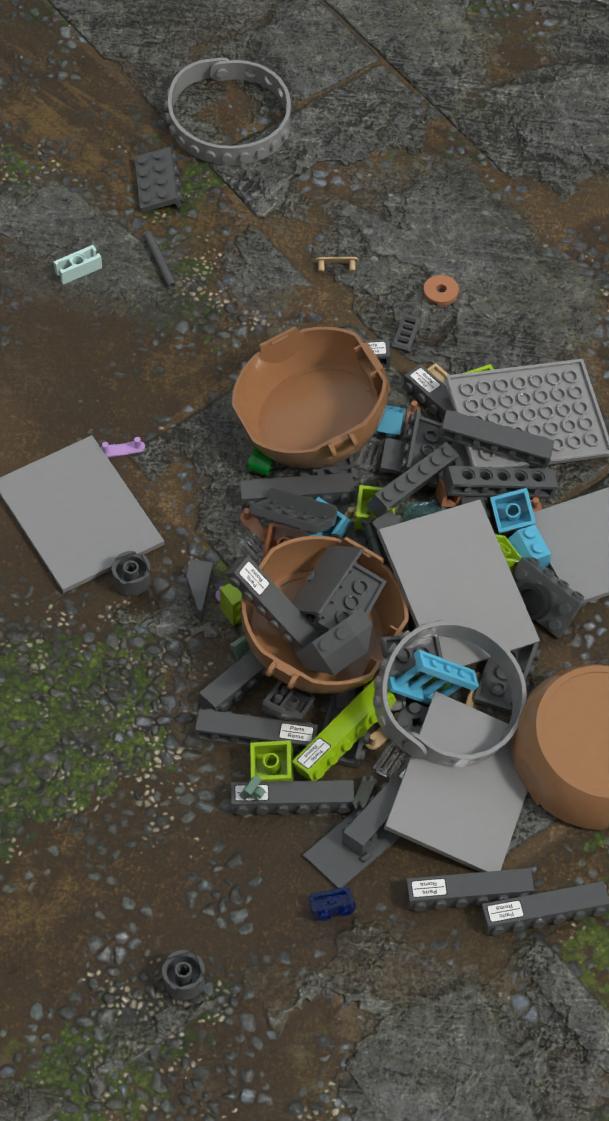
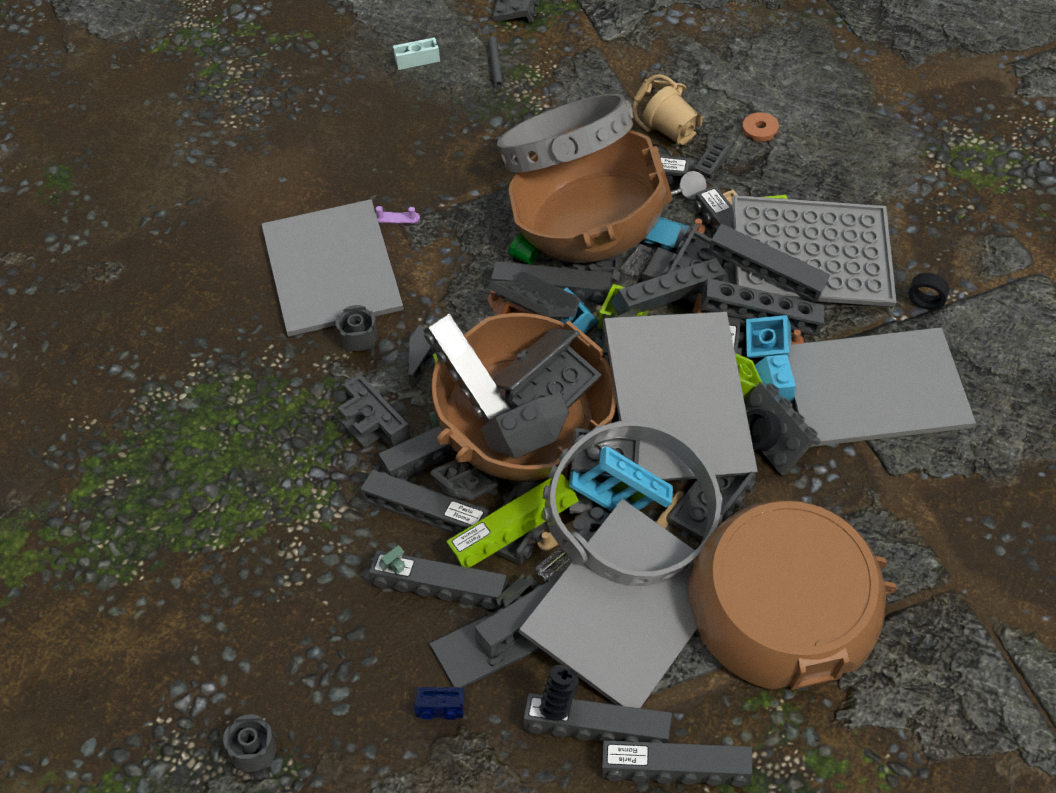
camera: 20 degrees right, 5 degrees down
lime brick [250,740,294,782] -> none
none -> dark grey piece [337,374,411,448]
none -> light grey piece [497,94,634,172]
none -> black piece [539,665,579,721]
none -> tan piece [633,74,703,145]
none -> light grey piece [671,171,707,199]

